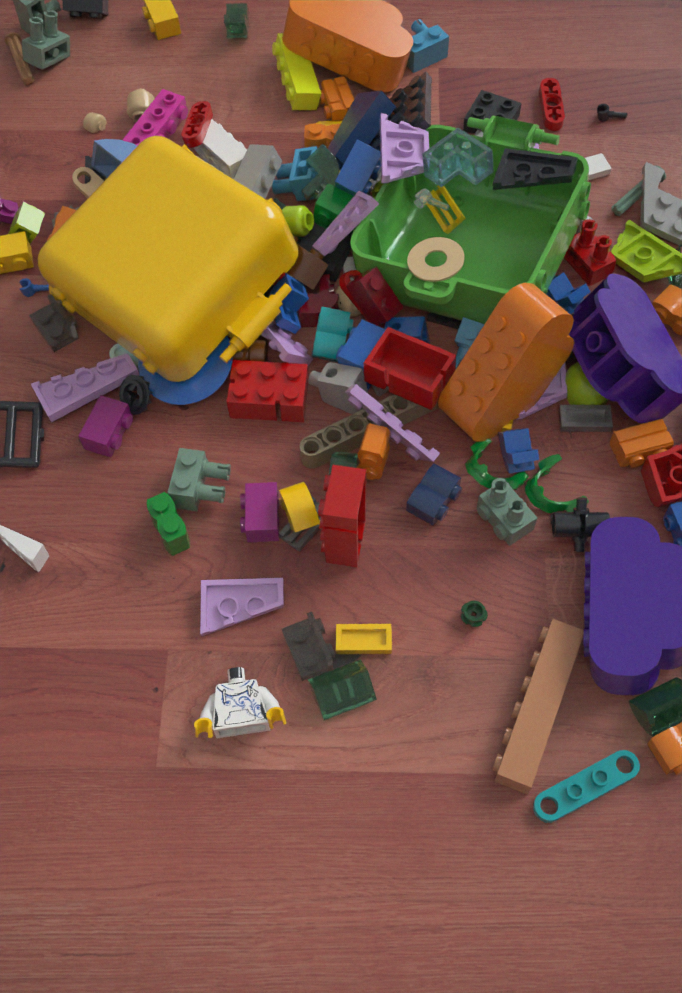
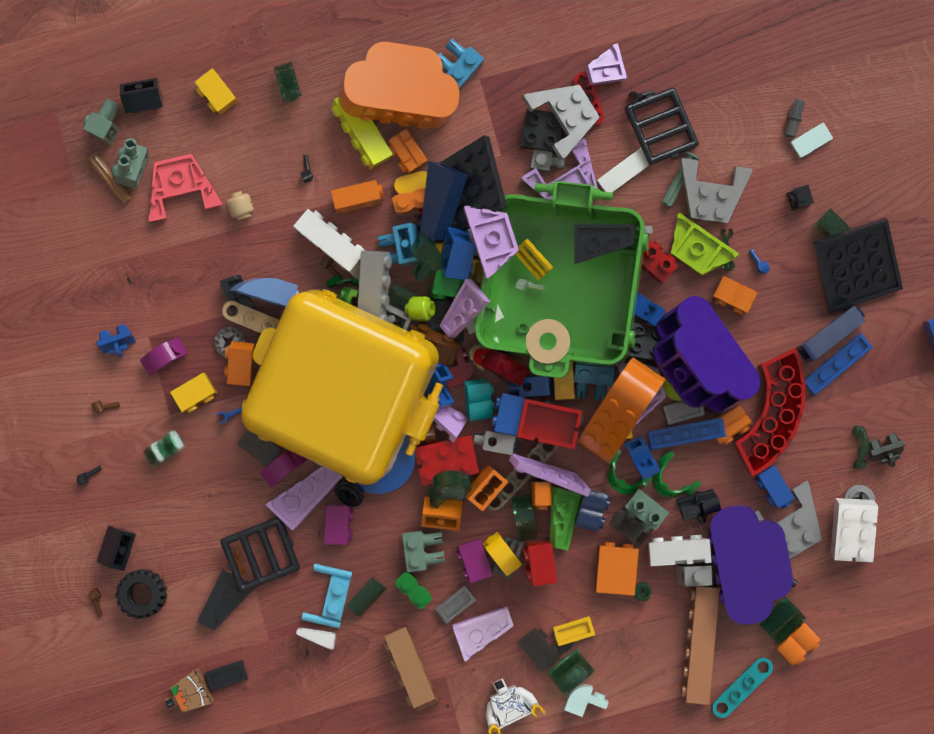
camera: 20 degrees left, 25 degrees up
brick [8,202,45,244] -> none
tan piece [83,112,107,133] -> none
dark pink brick [122,89,188,146] -> none
red beam [181,101,213,148] -> none
clear light blue brick [422,128,493,187] -> none
none -> coral wing [149,154,223,223]
none -> magenta brick [260,450,307,488]
none -> black hand [300,155,313,183]
none -> medium azure plate [301,563,352,628]
none -> orange brick [331,180,385,214]
none -> clear green brick [346,576,387,617]
none -> medium nougat wedge [384,627,440,712]
none -> orange brick [421,497,463,531]
none -> clear green brick [428,470,472,509]
none -> flat silver tile [435,585,477,624]
none -> orange brick [462,464,508,512]
none -> light grey wing [522,85,599,161]
none -> bright green wing [550,487,583,551]
none -> yellow brick [553,362,575,400]
none -> light aqua brick [563,684,609,717]
none -> lavender wing [585,44,627,85]
none -> orange brick [595,542,639,596]
none -> clear smoke brick [609,508,651,548]
none -> black bar [625,88,699,165]
none -> blue tile [647,417,727,450]
none -> white wedge [647,535,711,566]
none -> light grey torso [676,564,714,586]

